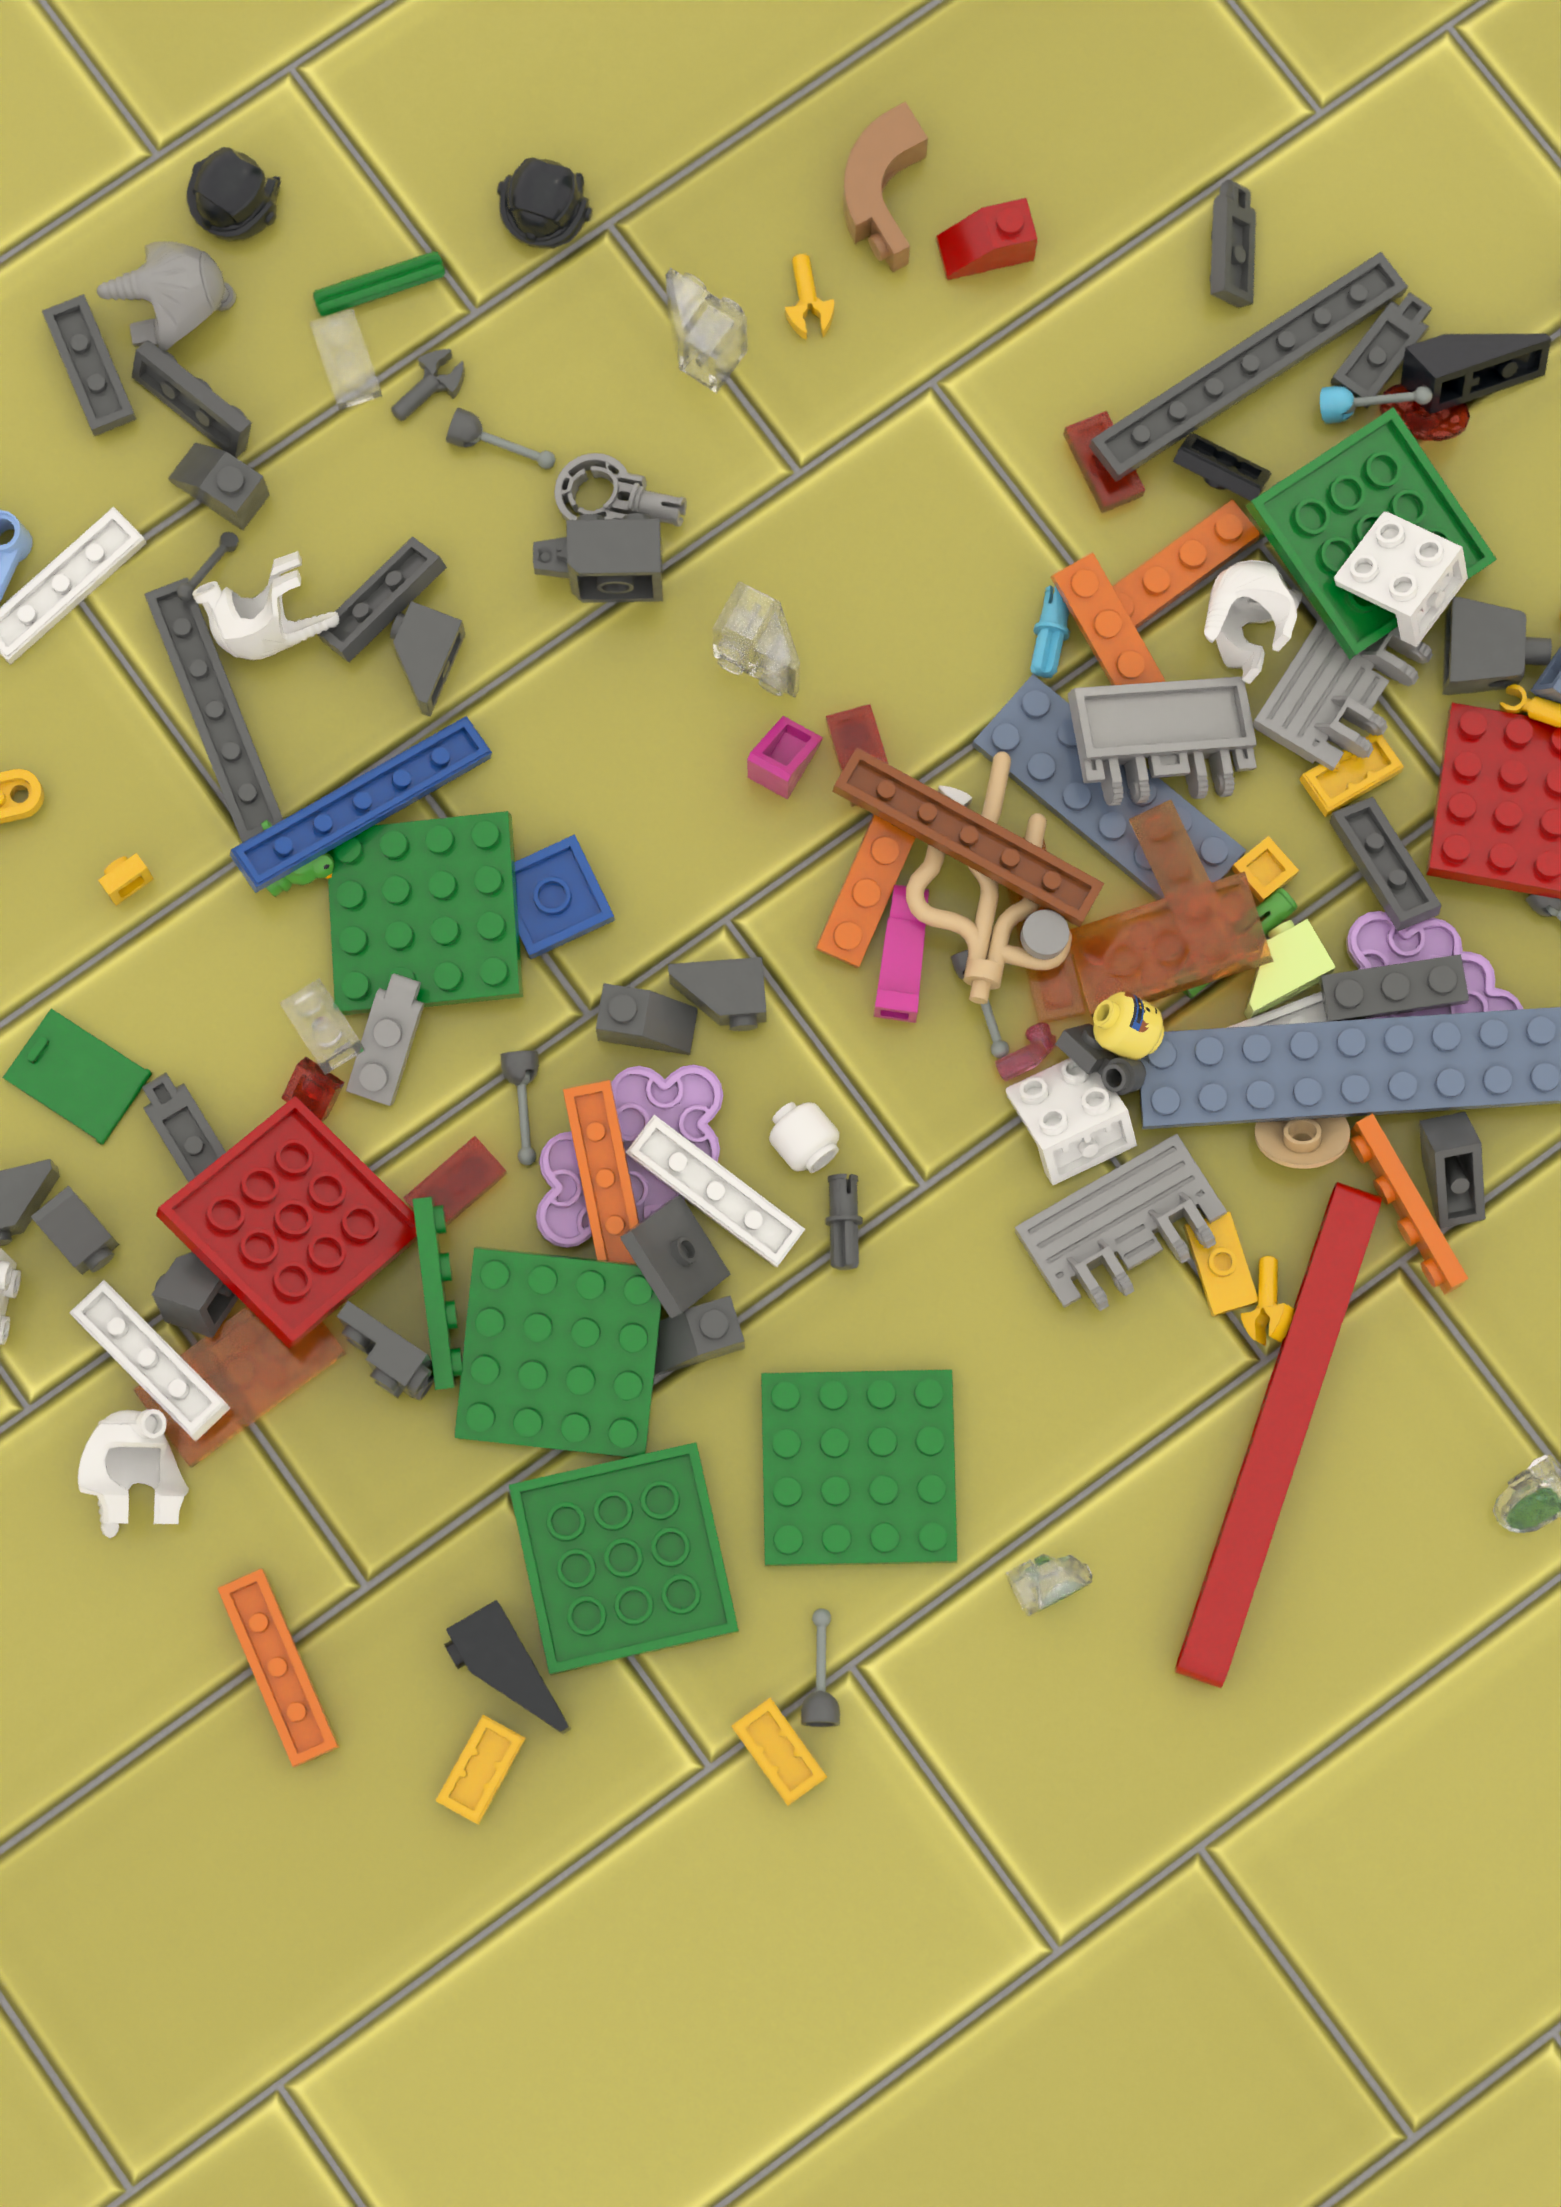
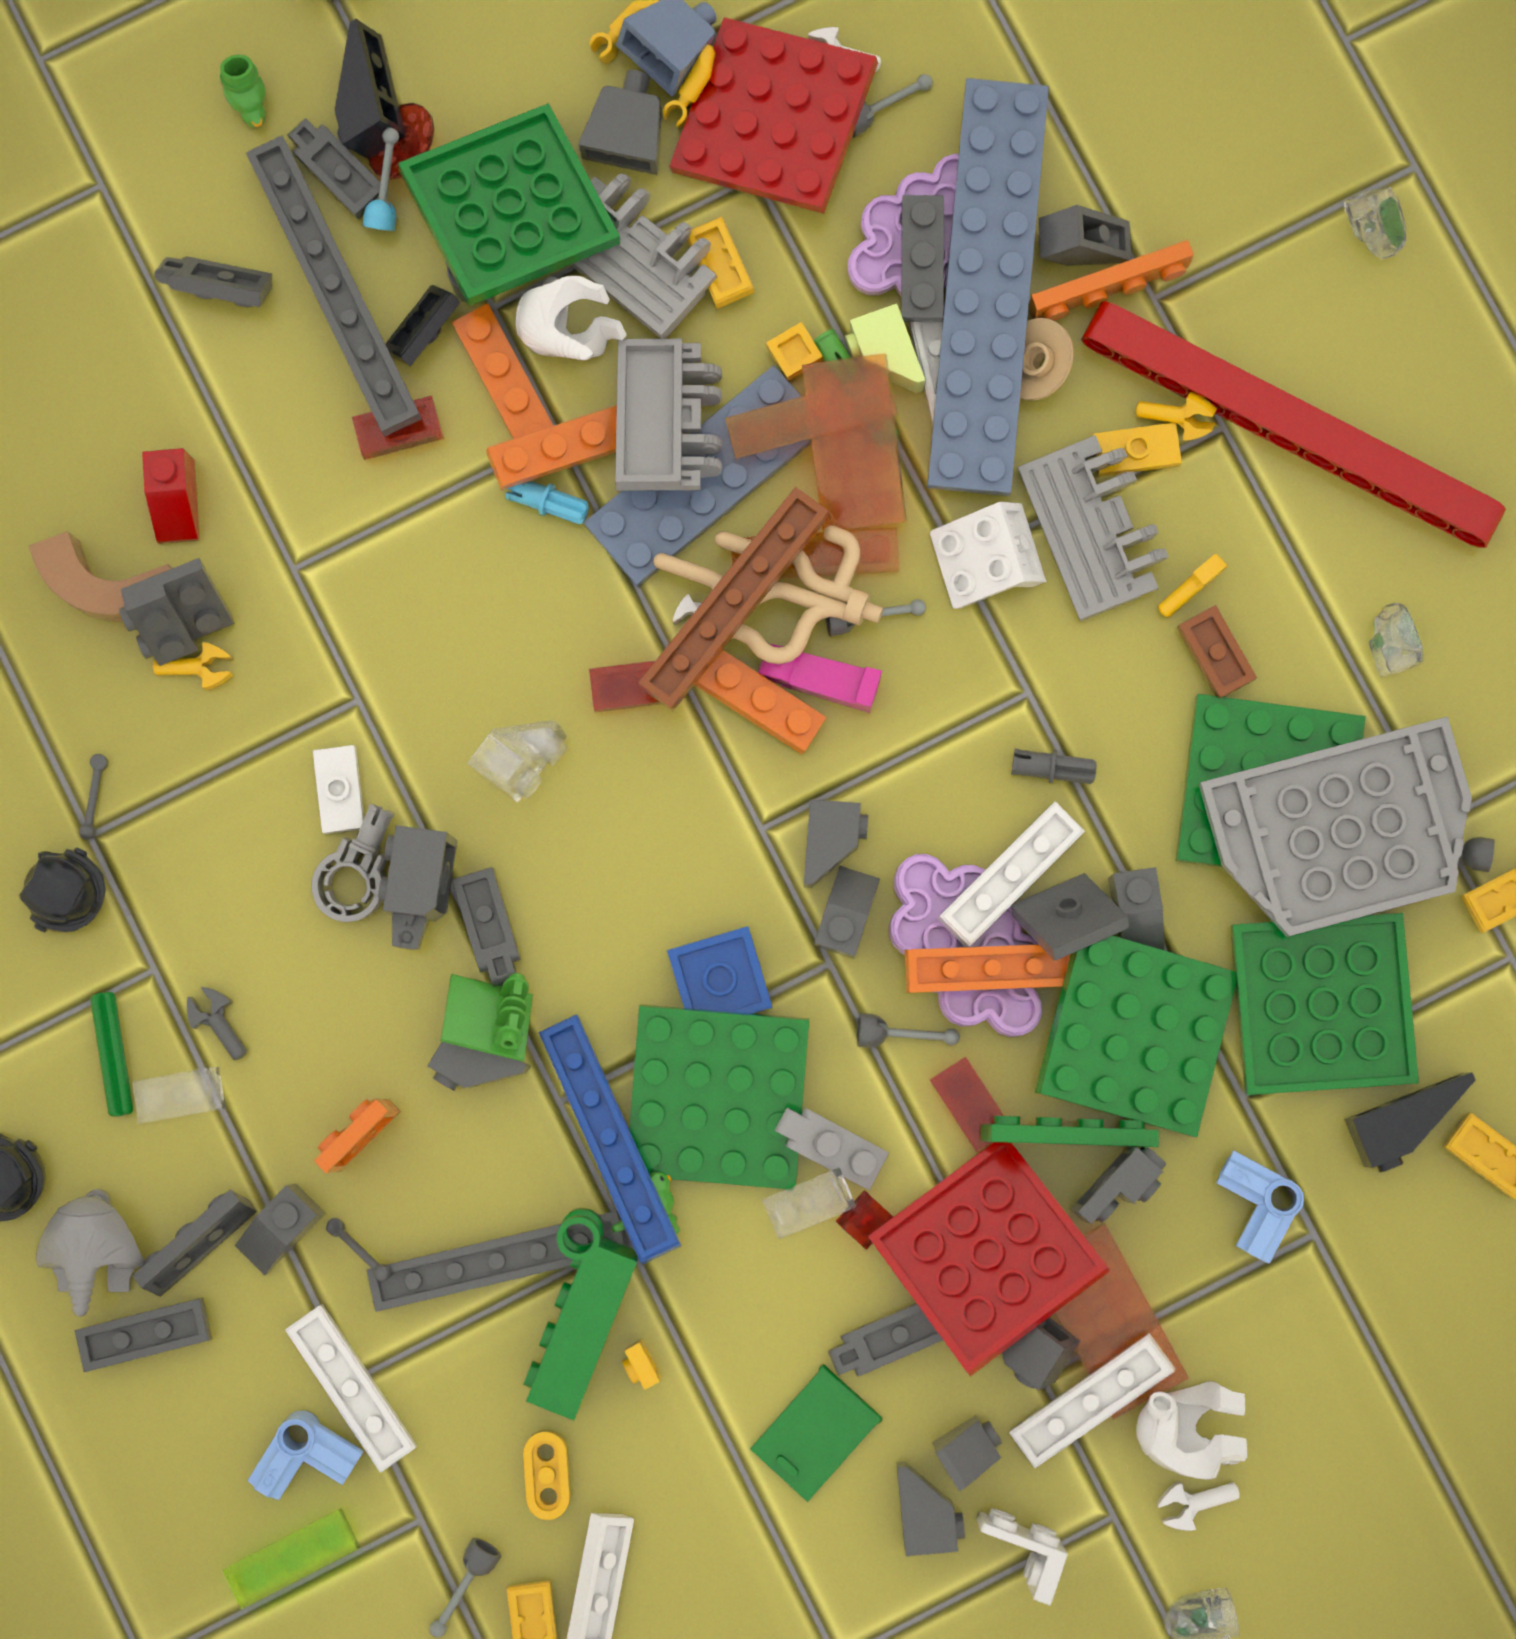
camera: 70 degrees left, 5 degrees up
white piece [192,551,339,660] -> none
orange plate [217,1568,339,1767] -> none
dark grey plate [317,536,447,662] -> none
hinge [446,407,555,469] -> none
clear slope [666,268,747,393] -> none
dark pink slope [747,716,823,800] -> none
white head [769,1102,840,1173] -> none
clear pink arm [995,1022,1057,1082] -> none
light grey tile [1020,910,1070,960] -> none
dark grey plate [1055,1023,1146,1095] -> none
light yellow head [1093,991,1164,1060] -> none
dark grey plate [1330,797,1442,931] -> none
white bracket [1334,512,1468,647] -> none
none -> dark grey hinge [79,754,108,840]
none -> dark grey plate [119,558,234,666]
none -> bright green animal [220,54,266,127]
none -> white plate [313,745,365,834]
none -> orange plate [314,1099,401,1173]
none -> bright green hinge [440,973,533,1062]
none -> dark grey hinge [452,867,521,986]
none -> green hinge [523,1208,638,1421]
none -> white bar [1156,1481,1240,1531]
none -> yellow bar [1158,554,1228,618]
none -> dark orange plate [1177,605,1257,699]
none -> light grey plate [1198,716,1472,937]
none -> light blue piece [1216,1150,1304,1264]

